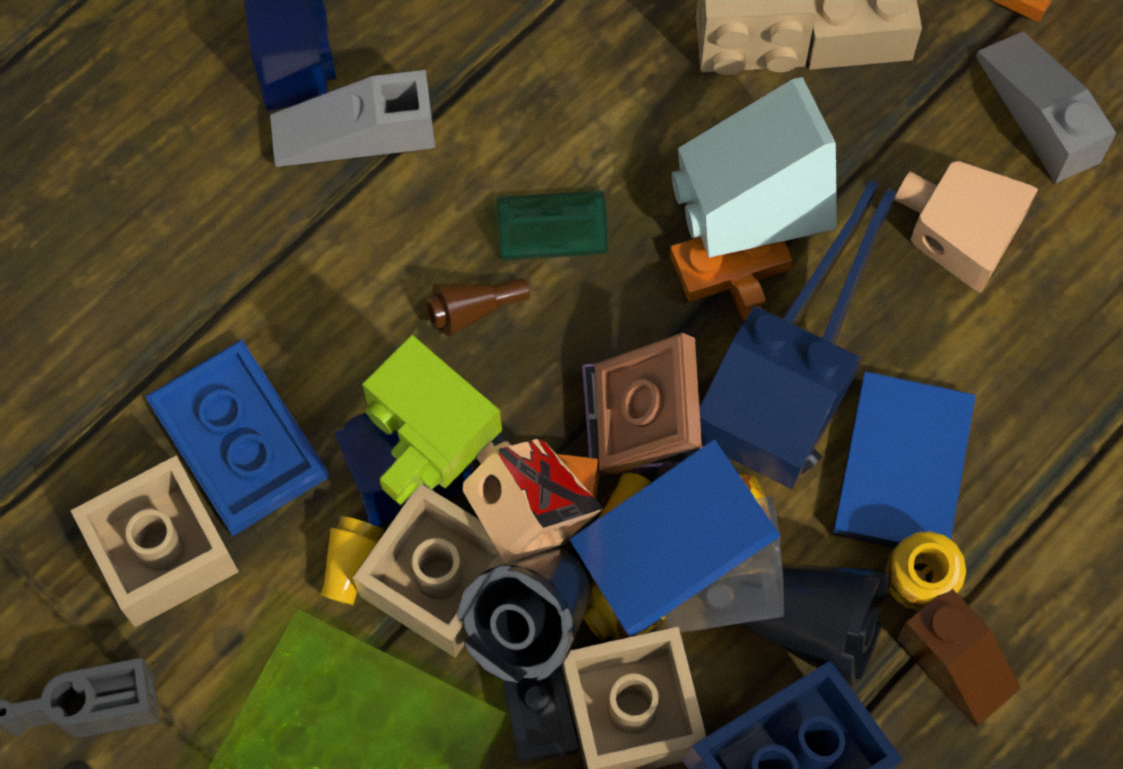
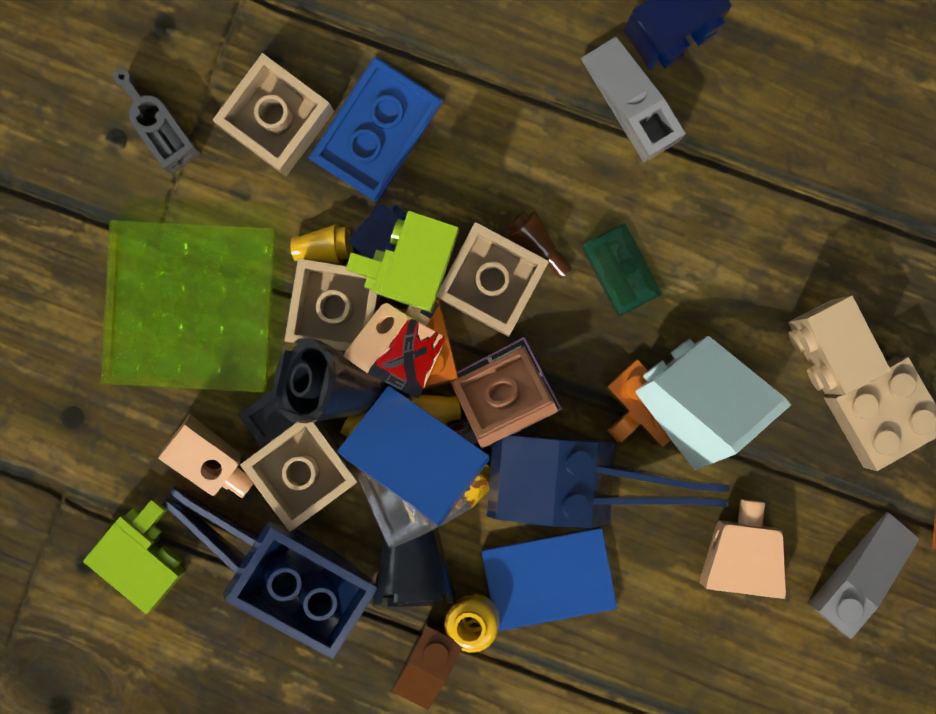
camera: 65 degrees right, 20 degrees up
none -> tan brick [437,222,549,337]

